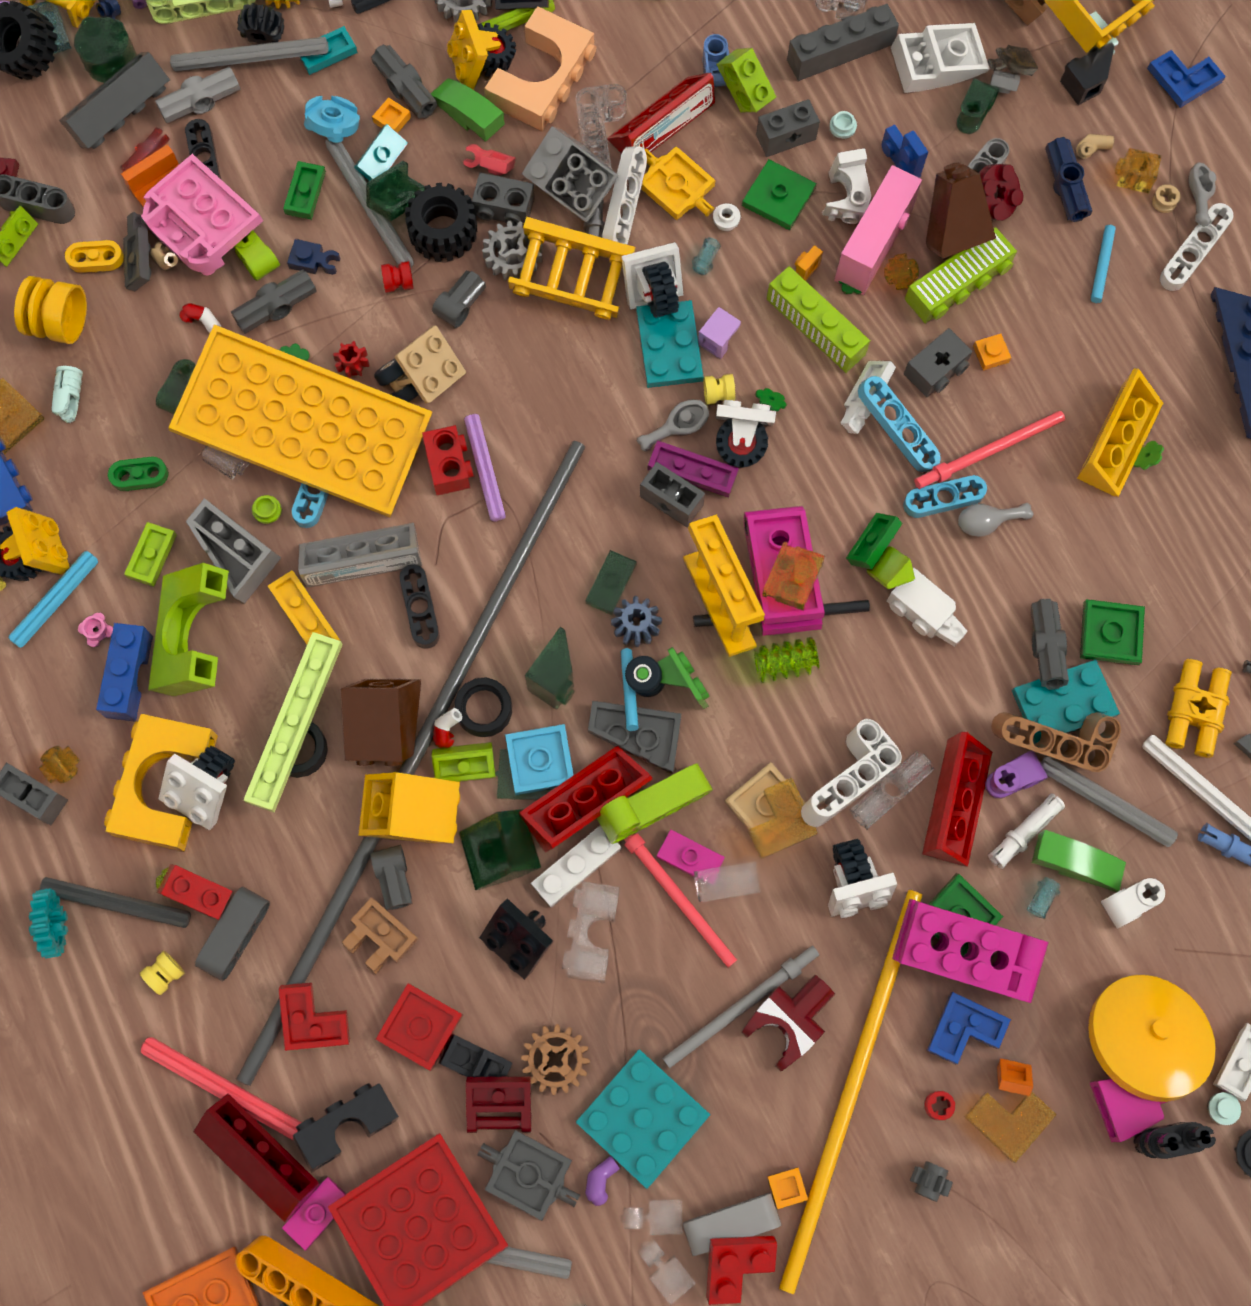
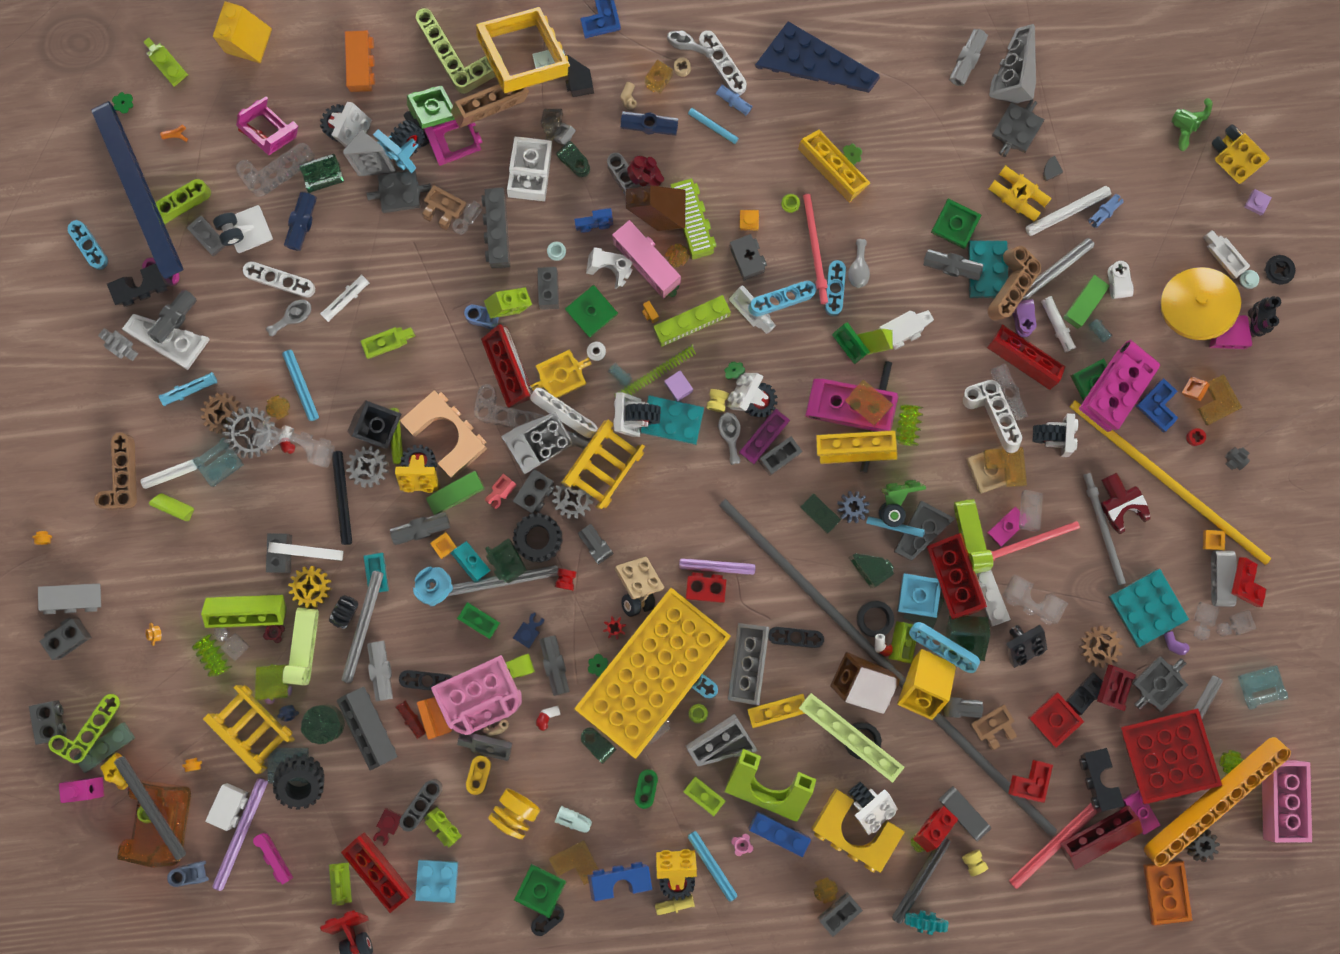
camera: 70 degrees left, 10 degrees up
none -> lime piece [614,344,696,398]
none -> medium blue pin [716,84,753,116]
none -> lime plate [781,194,800,213]
none -> medium azure beam [909,622,980,673]

